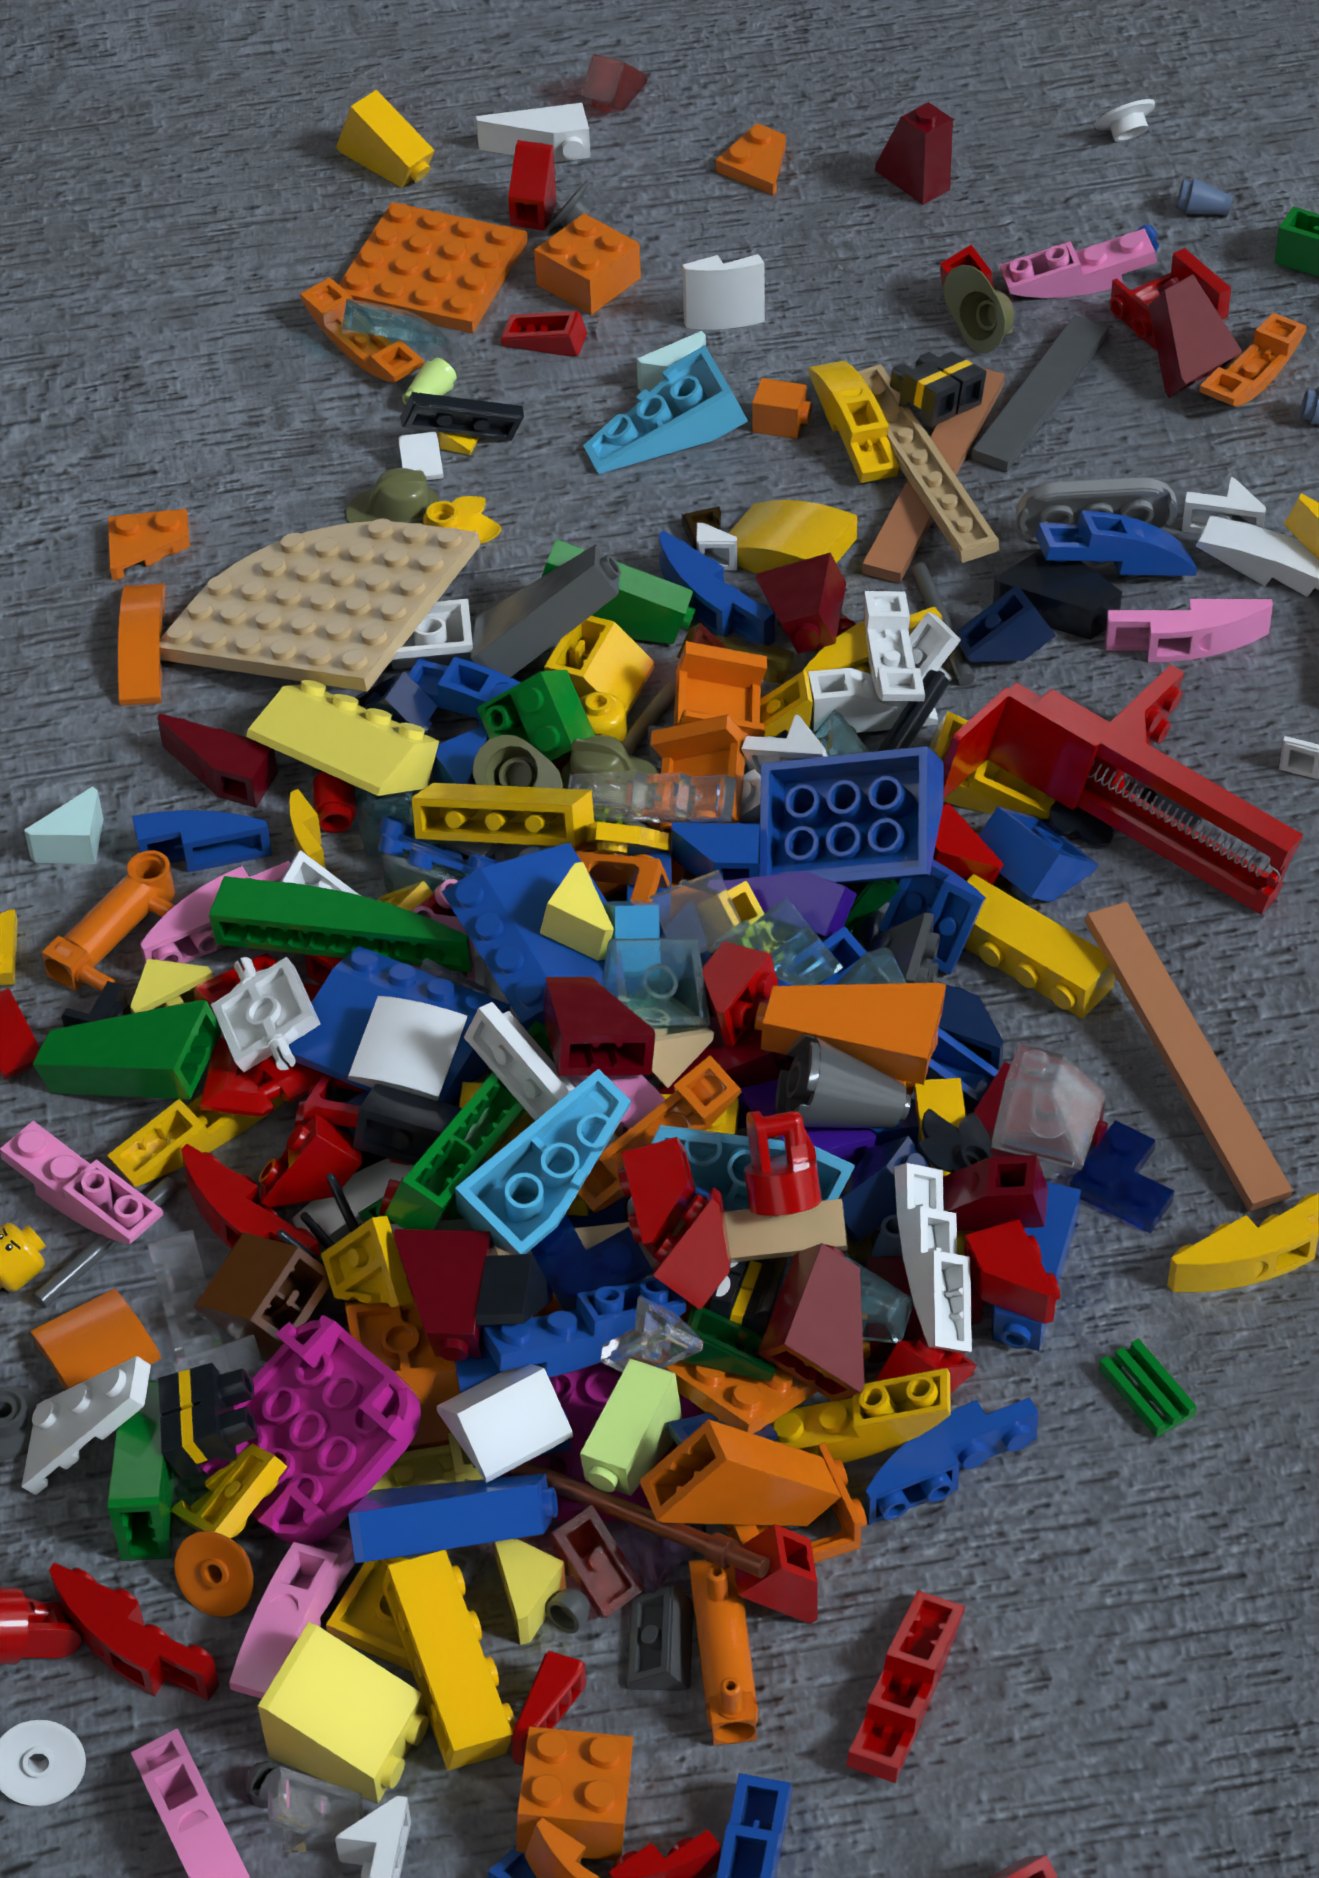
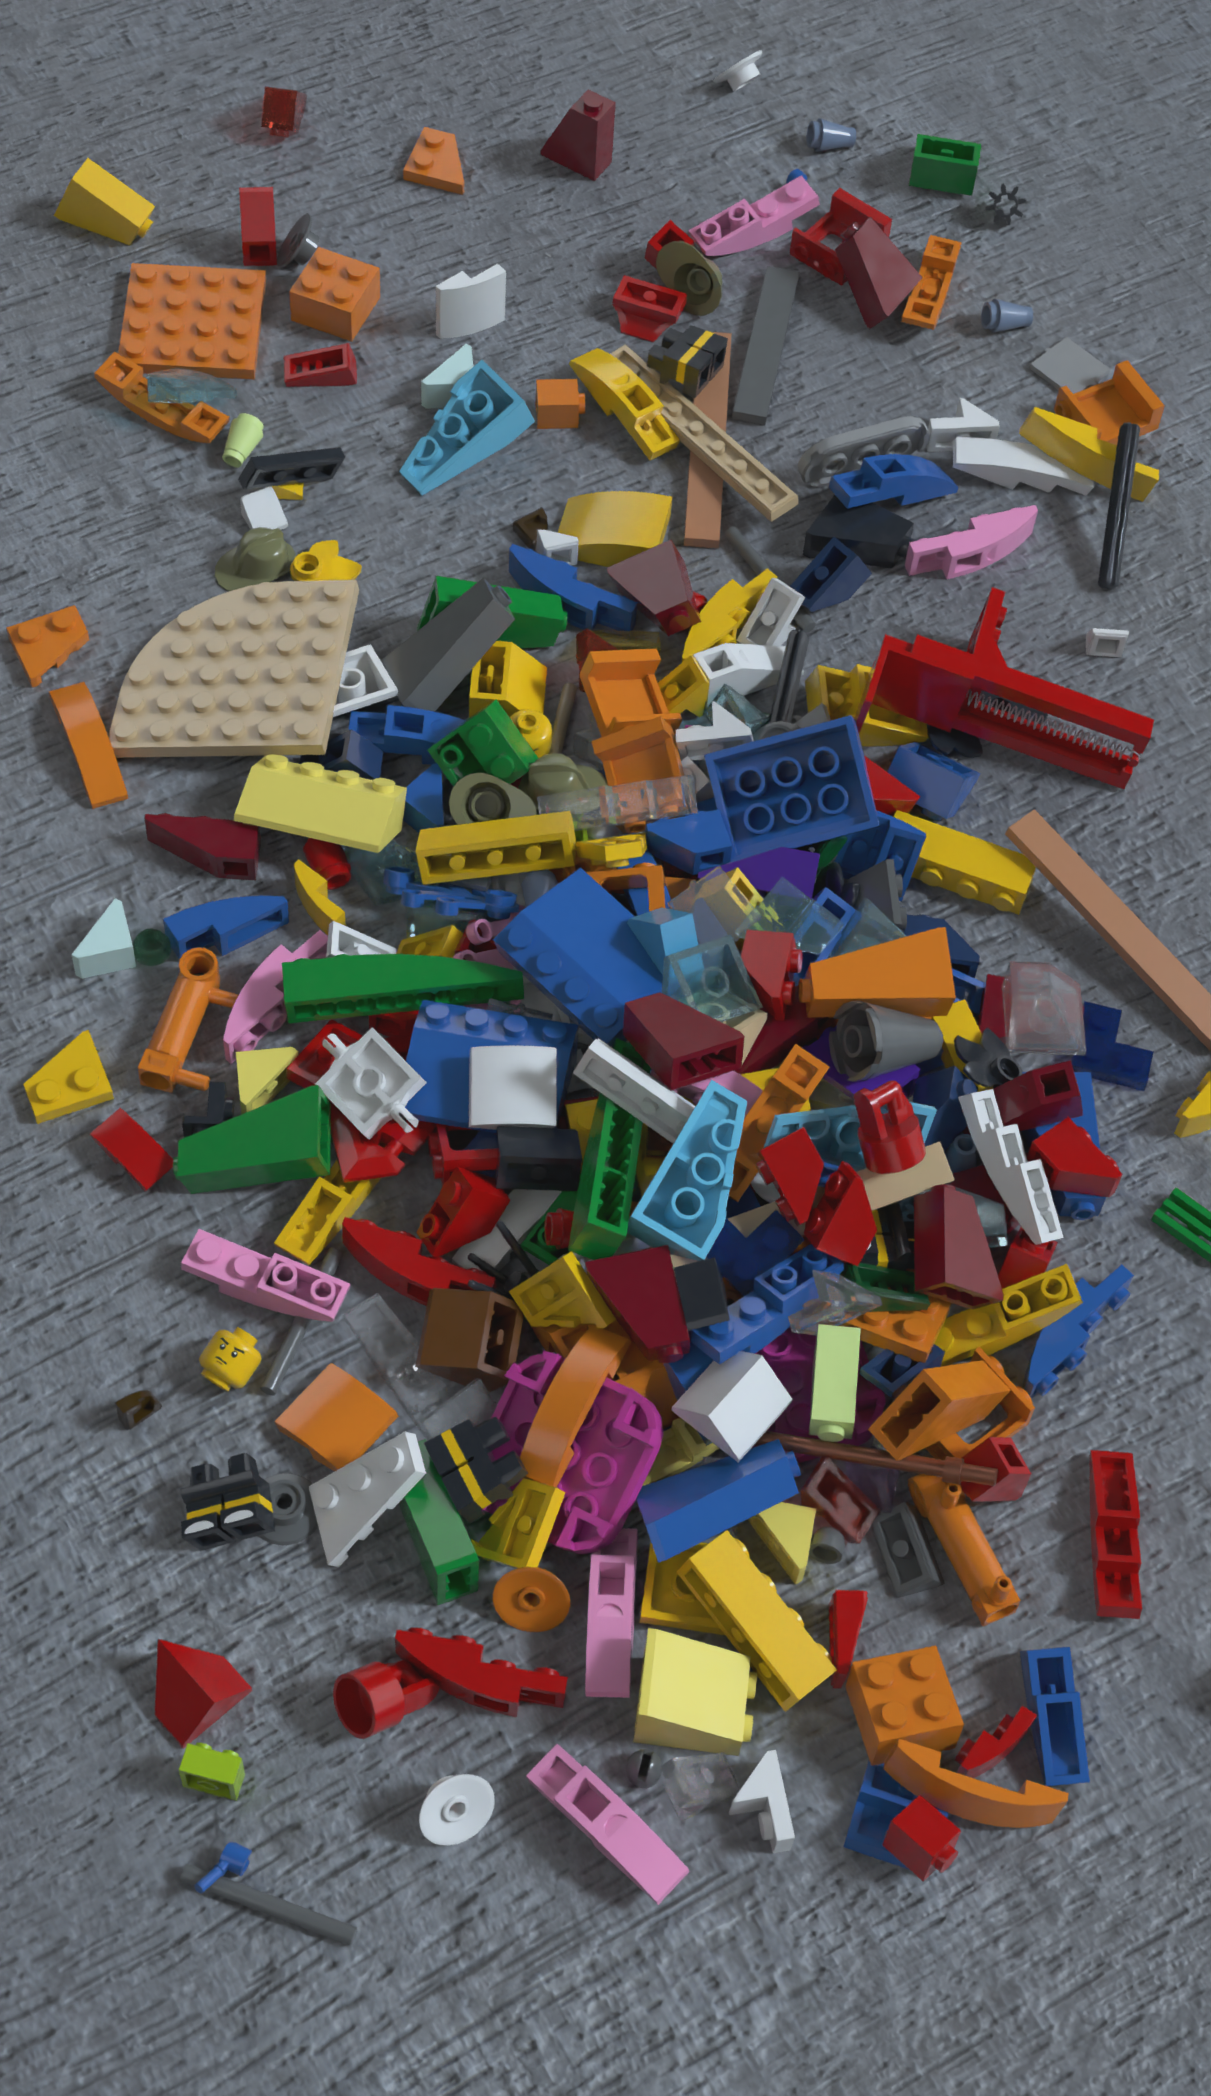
camera: 25 degrees left, 10 degrees up
white slope [476,103,590,162] -> none
light yellow slope [540,862,614,961] -> none
white slope [864,591,925,701] -> none
none -> clear green plate [132,928,171,966]
none -> orange slope [520,1325,631,1488]
none -> red slope [612,275,687,342]

